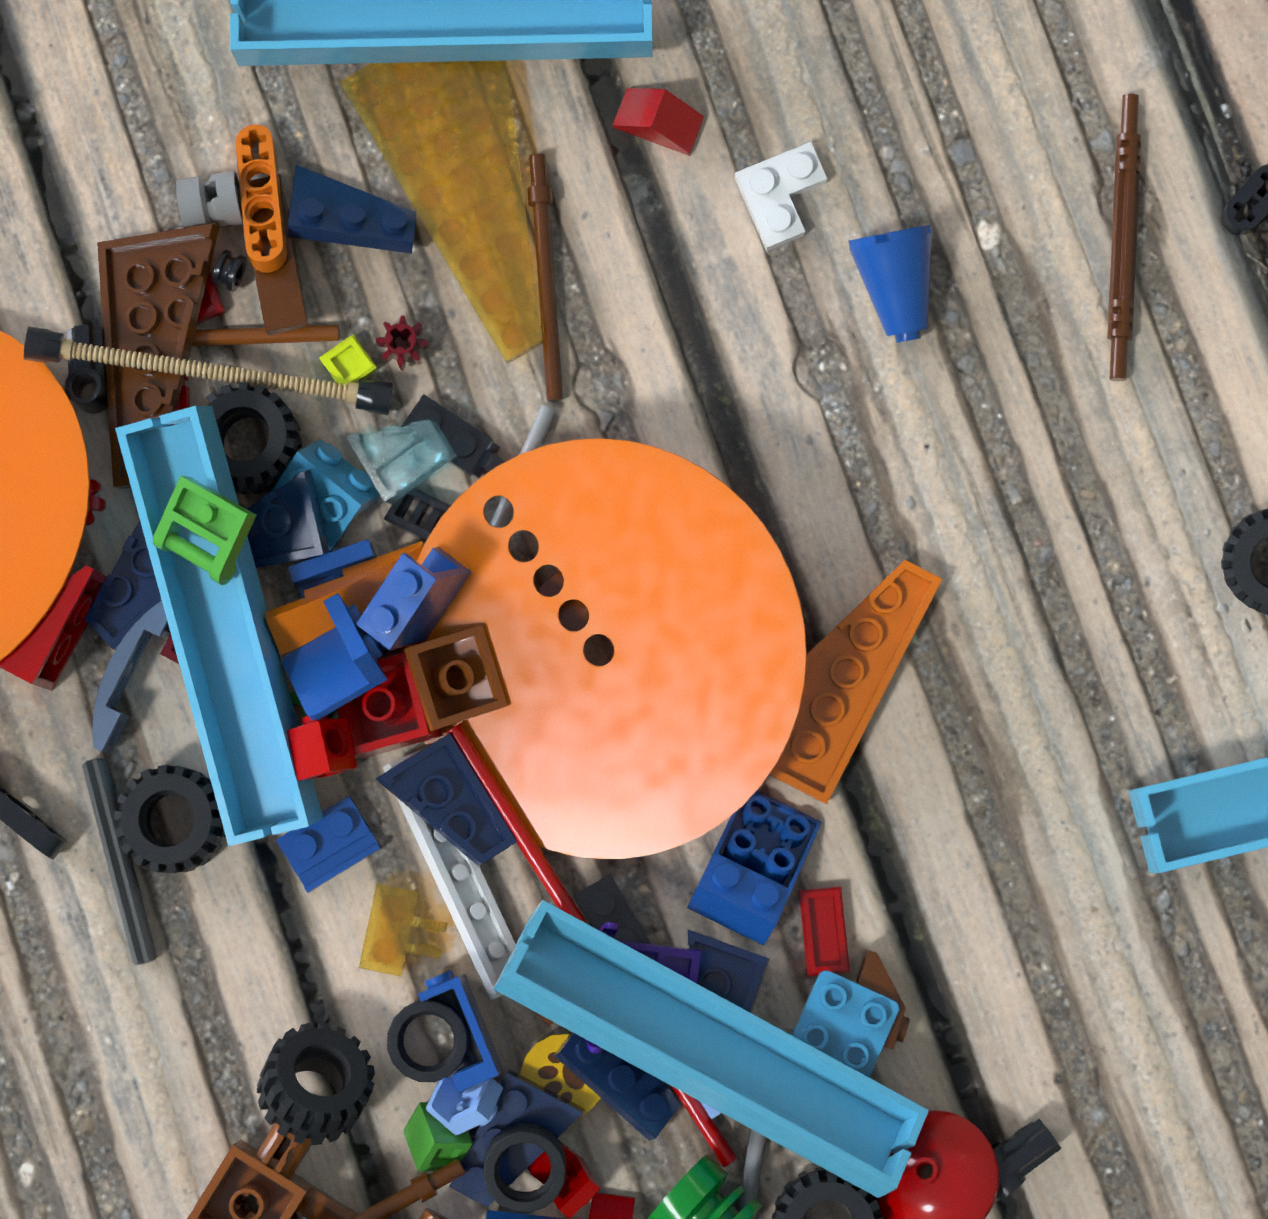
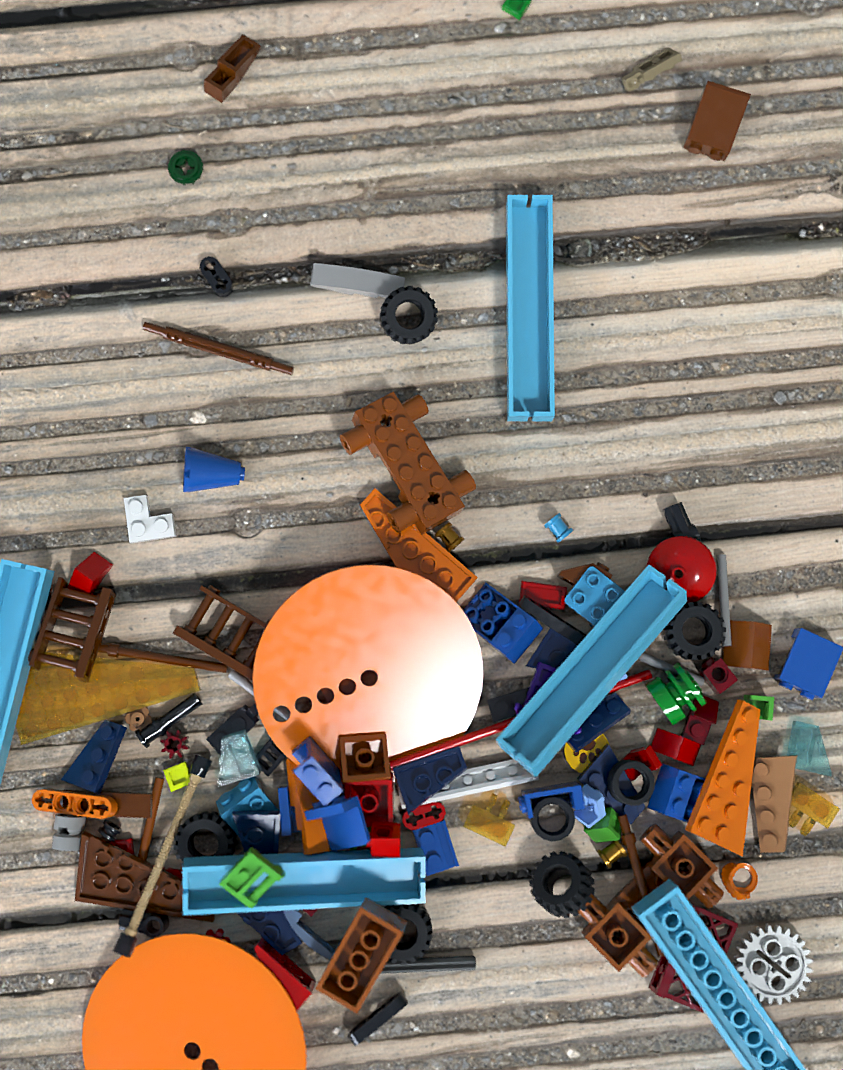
camera: 80 degrees left, 0 degrees up
none -> reddish brown fence [28,577,116,682]
none -> medium nougat plant [125,706,152,731]
none -> black pin [135,693,203,748]
none -> reddish brown fence [173,585,270,680]
none -> dark orange brick [315,897,408,1014]
none -> dark orange piece [340,391,476,535]
none -> red beam [403,801,446,830]
none -> pearl gold bush [435,522,464,552]
none -> black beam [518,595,587,645]
none -> dark azure bush [544,513,574,543]
none -> pearl gold bush [596,840,628,869]

